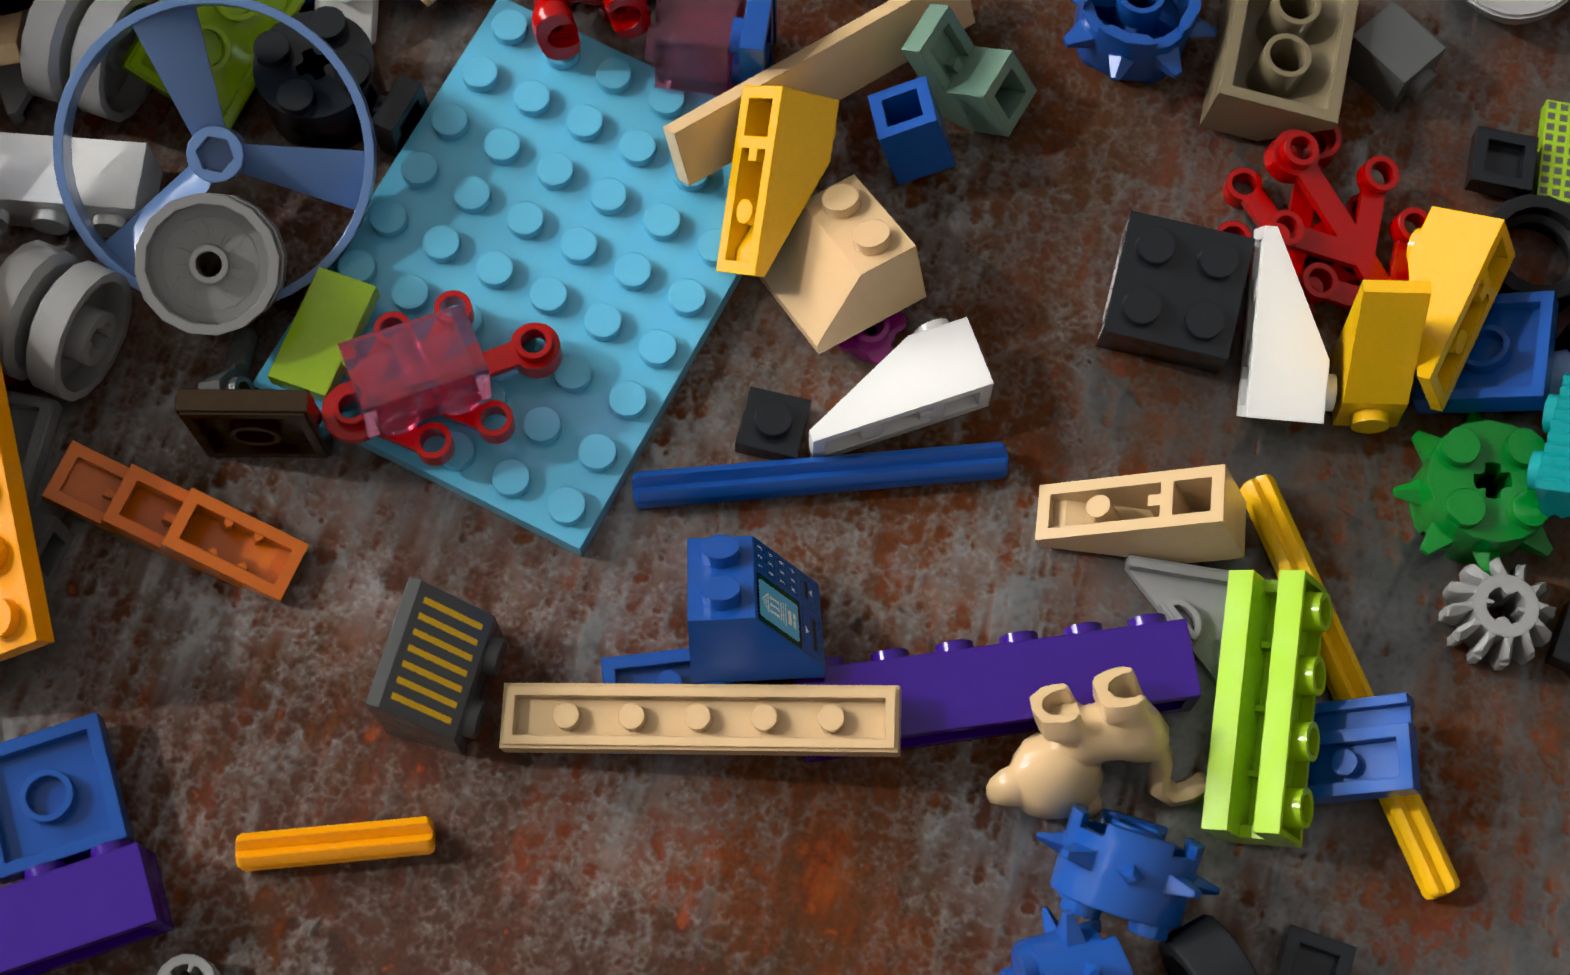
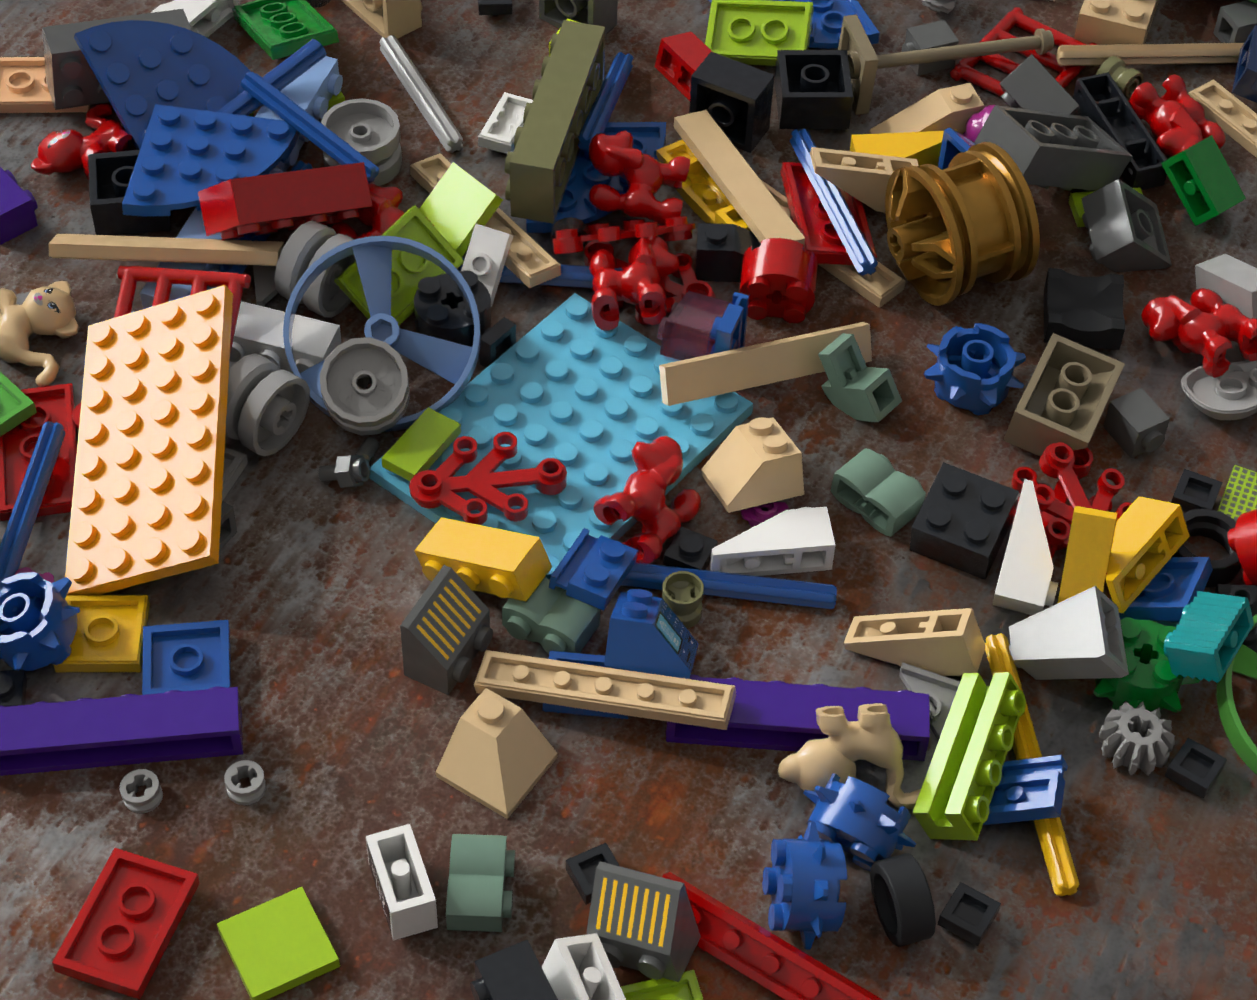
camera: 10 degrees right, 20 degrees down
orange slope [41,440,309,603] -> none
dark brown tile [175,389,333,458] -> none
light orange axle [235,816,436,872] -> none
clear pink brick [338,304,492,438] -> none
yellow slope [716,85,839,277] -> none
blue brick [868,75,956,185] -> none
none -> yellow brick [414,517,552,602]
none -> tan slope [436,688,558,819]
none -> sand green brick [502,578,601,654]
none -> blue plate [549,528,638,611]
none -> red animal [594,436,701,564]
none -> olive wheel [662,571,704,628]
none -> sand green brick [830,448,926,537]
none -> slope [1009,586,1129,680]

